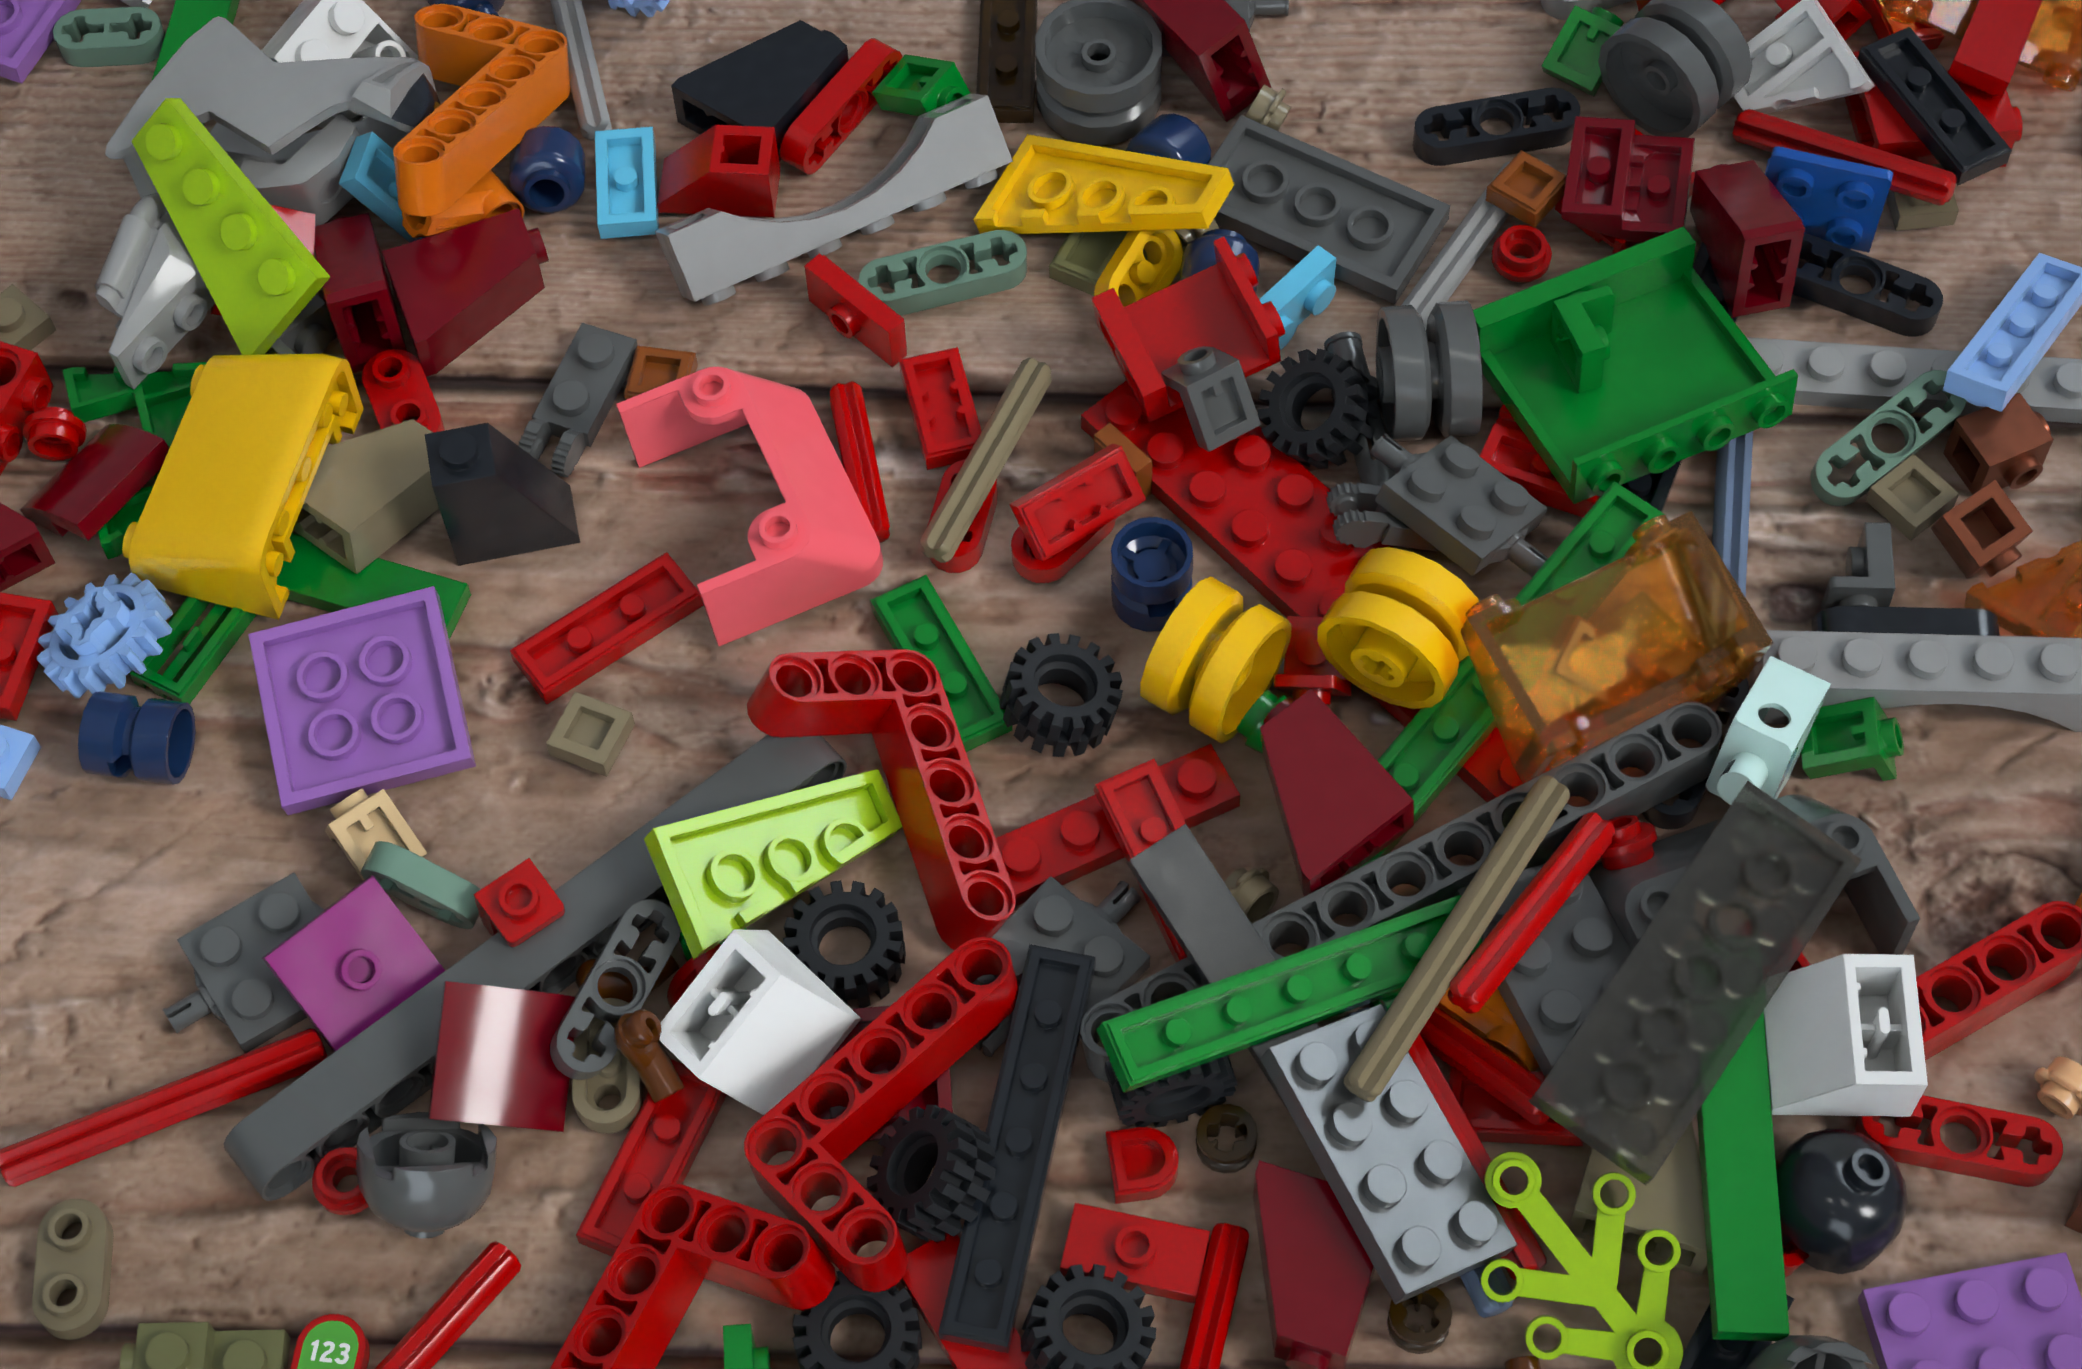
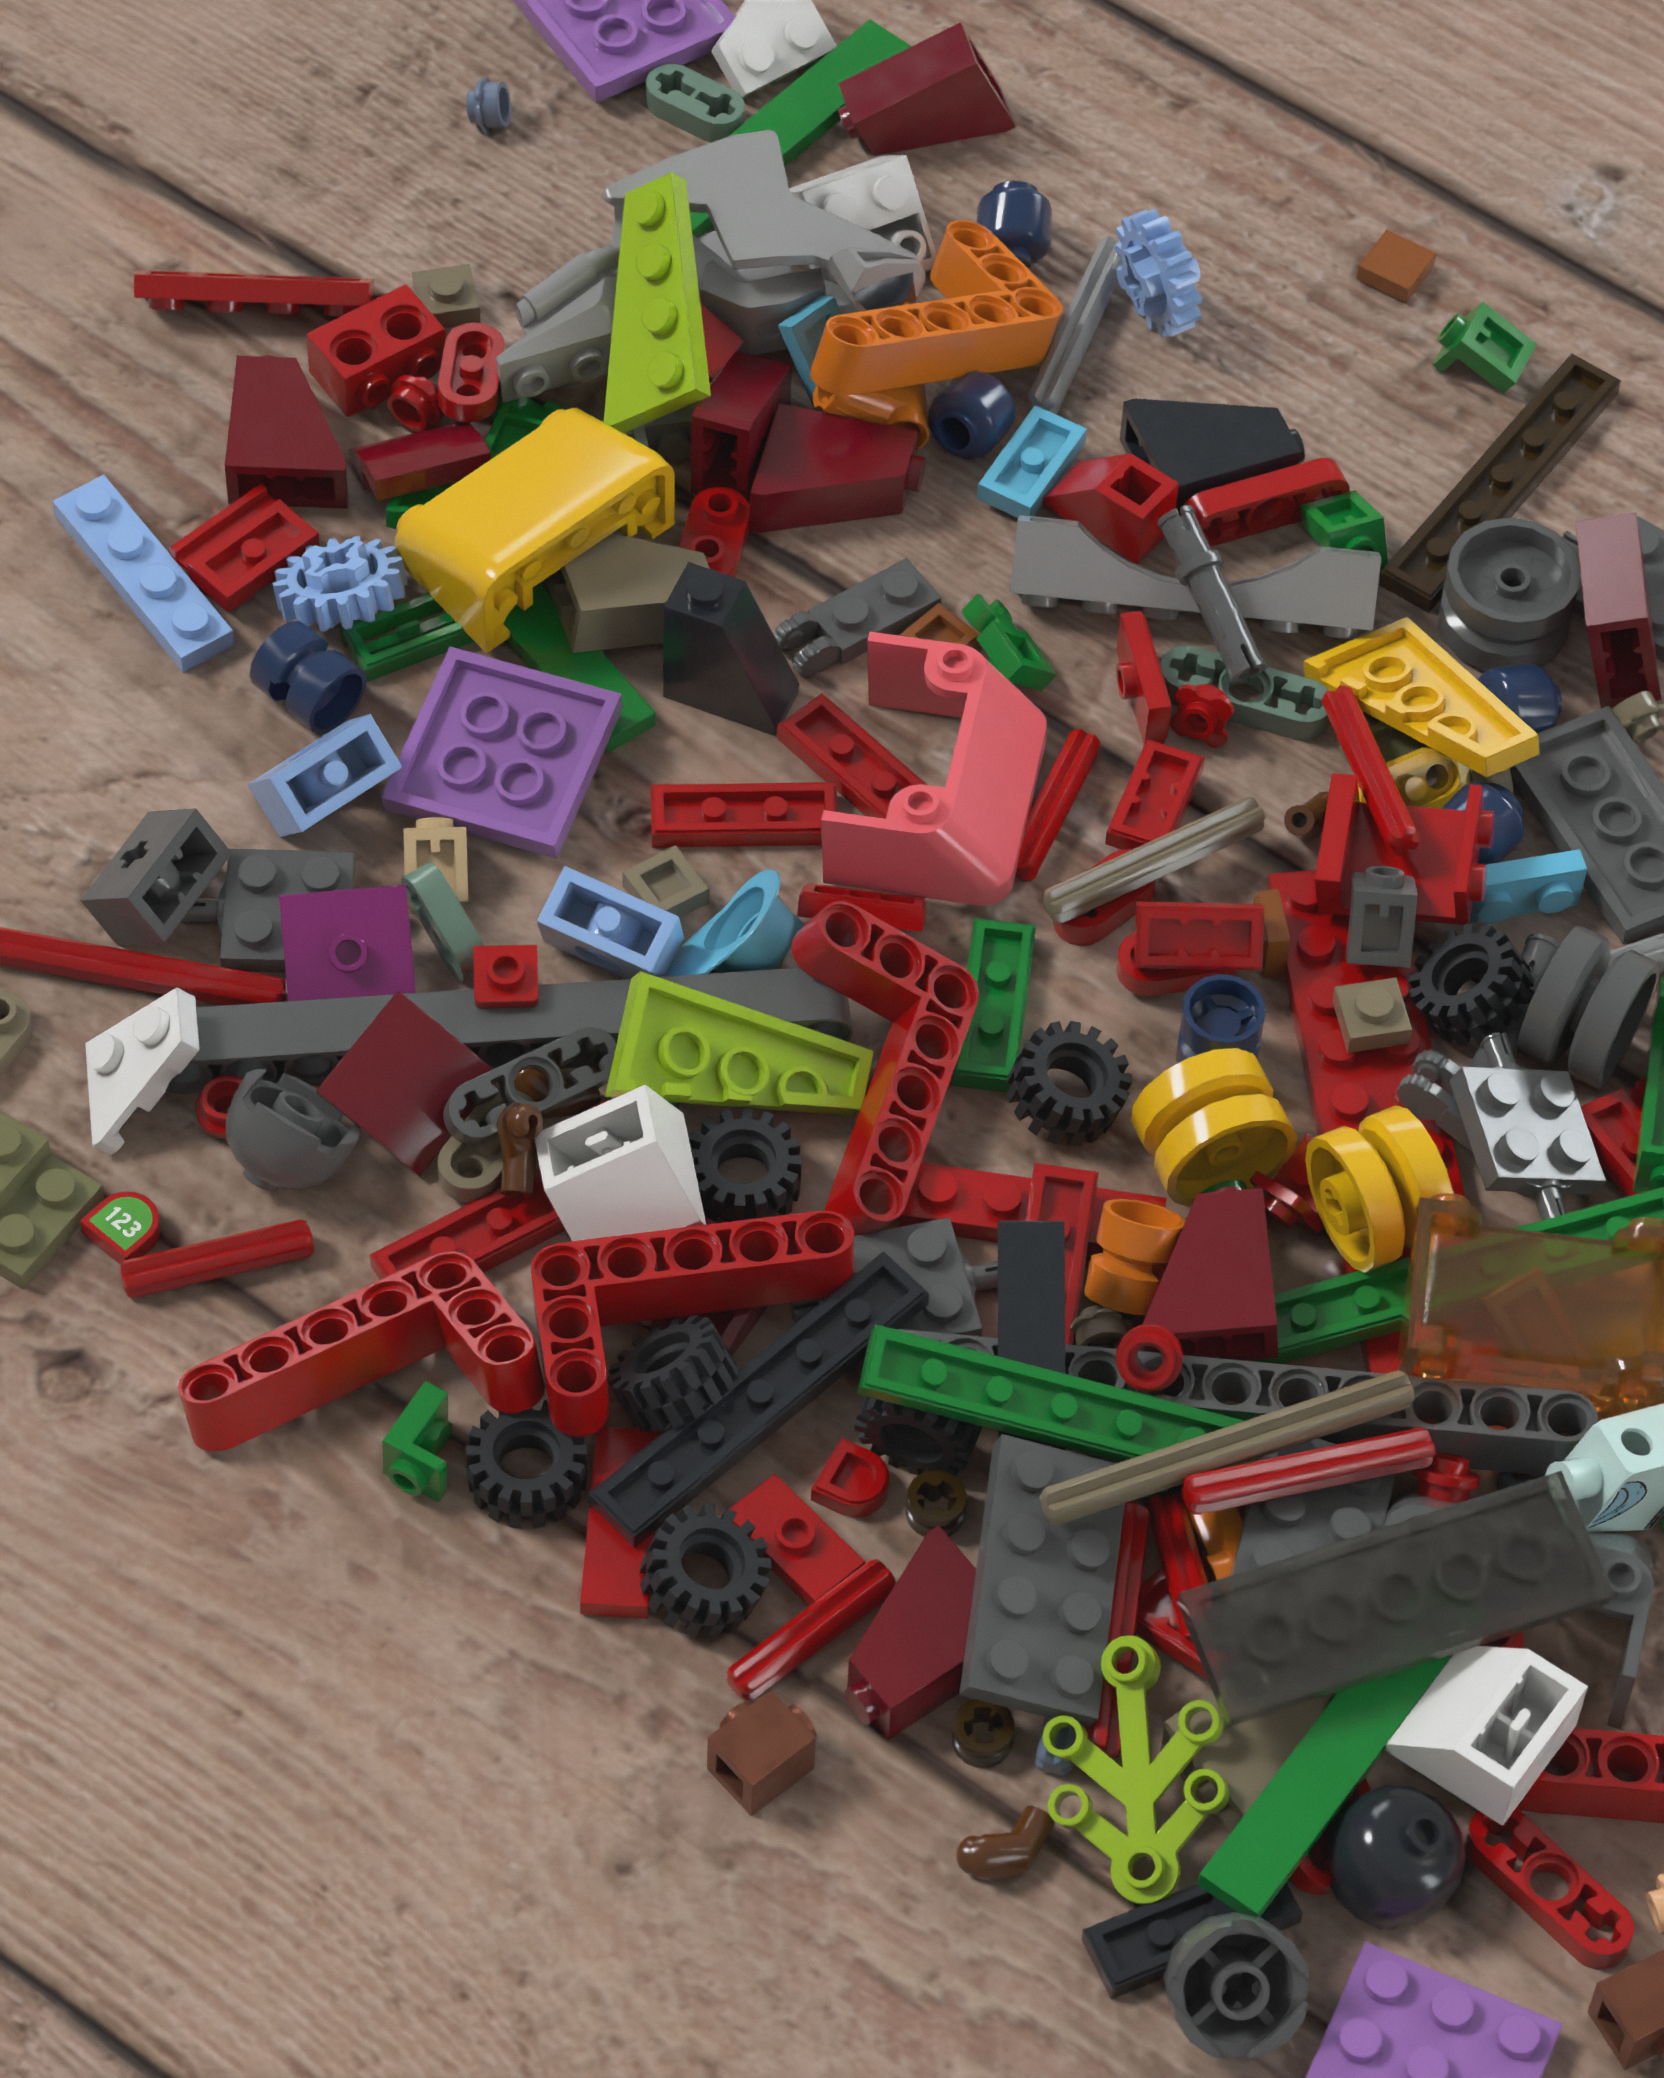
camera: 30 degrees right, 5 degrees down
none -> dark grey brick [80,808,232,945]
none -> white wing [85,987,199,1155]
none -> light blue brick [247,714,402,838]
none -> red plate [438,323,505,422]
none -> light blue brick [537,866,684,979]
none -> medium azure piece [667,869,803,976]
none -> red tile [777,693,927,819]
none -> red plate [797,883,928,932]
none -> green plate [961,594,1057,692]
none -> orange wheel [1084,1199,1186,1316]
none -> red plate [1116,1324,1183,1392]
none -> dark grey pin [1157,505,1267,684]
none -> red plate [1170,684,1234,748]
none -> reddish brown arm [1284,791,1329,840]
none -> red axle [1321,685,1420,856]
none -> dark tan plate [1332,978,1412,1053]

